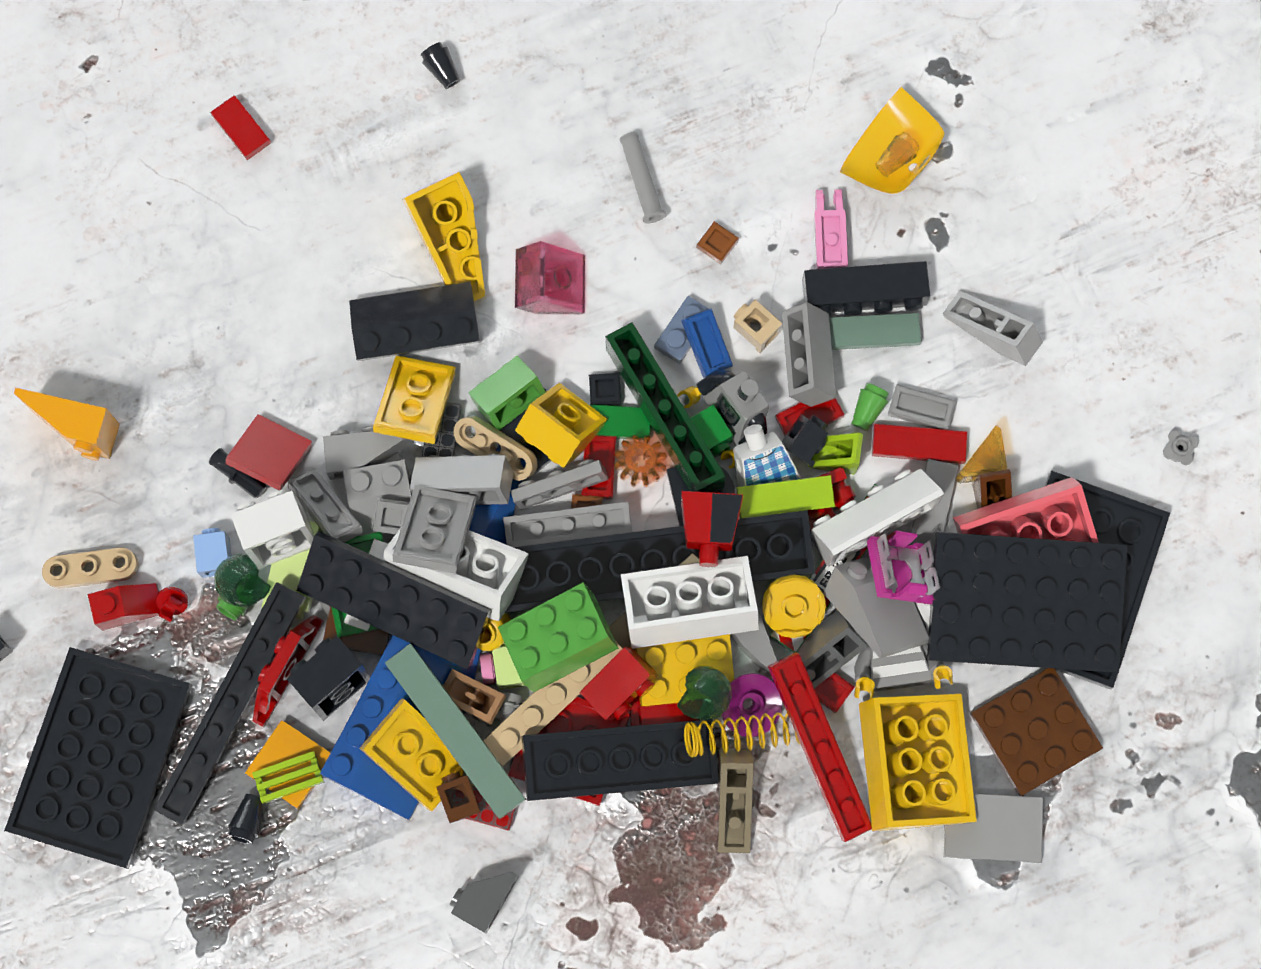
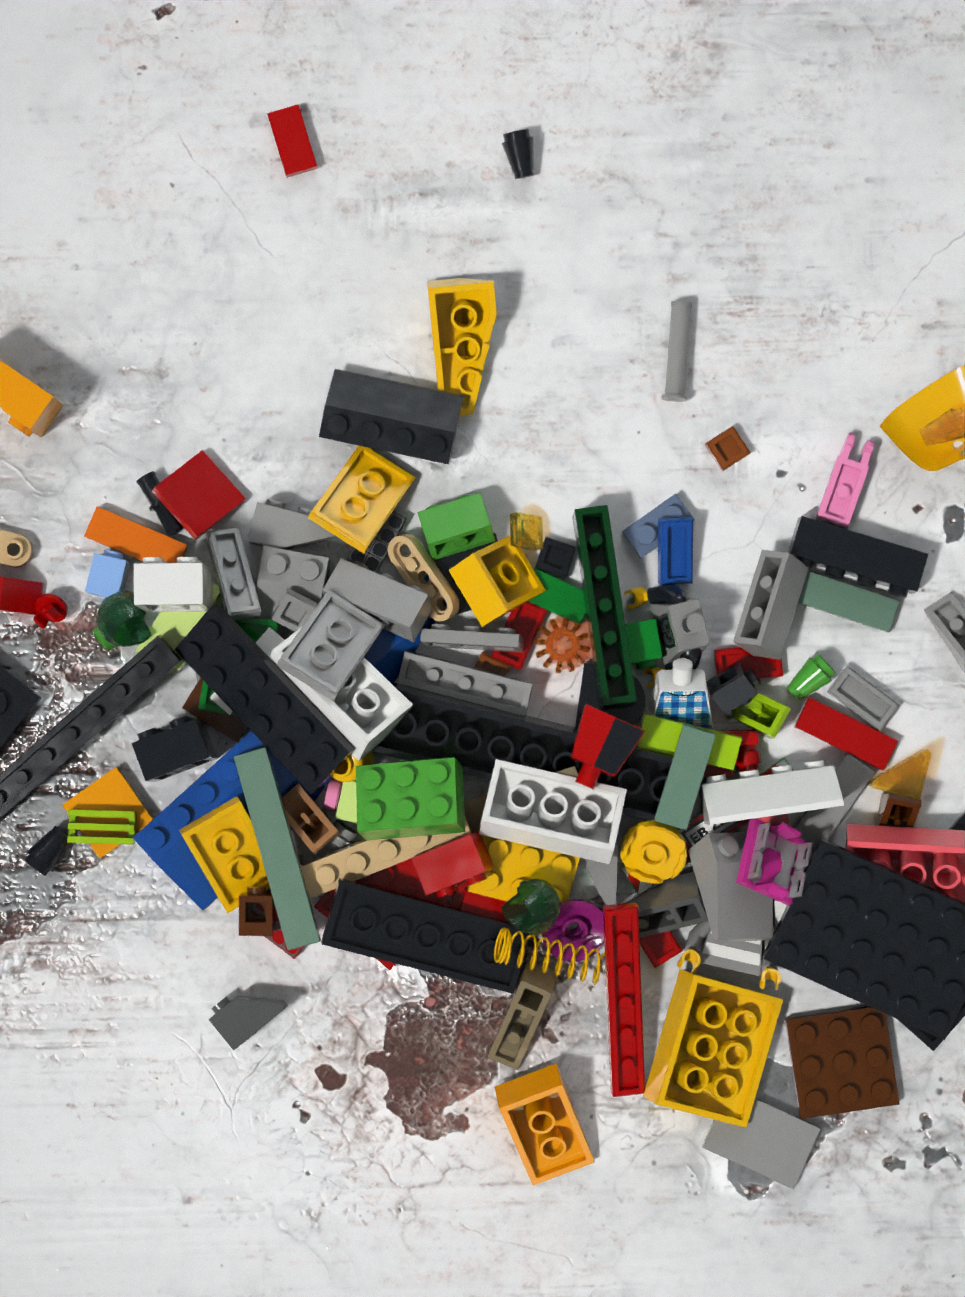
camera: 20 degrees right, 10 degrees up
red wing [252,615,324,728] -> none
clear pink slope [515,241,585,315] -> none
tan brick [733,299,782,353] -> none
none -> orange tile [84,506,188,563]
none -> light orange slope [494,1063,595,1186]
none -> clear yellow tile [510,512,543,551]
none -> sand green tile [654,724,716,830]

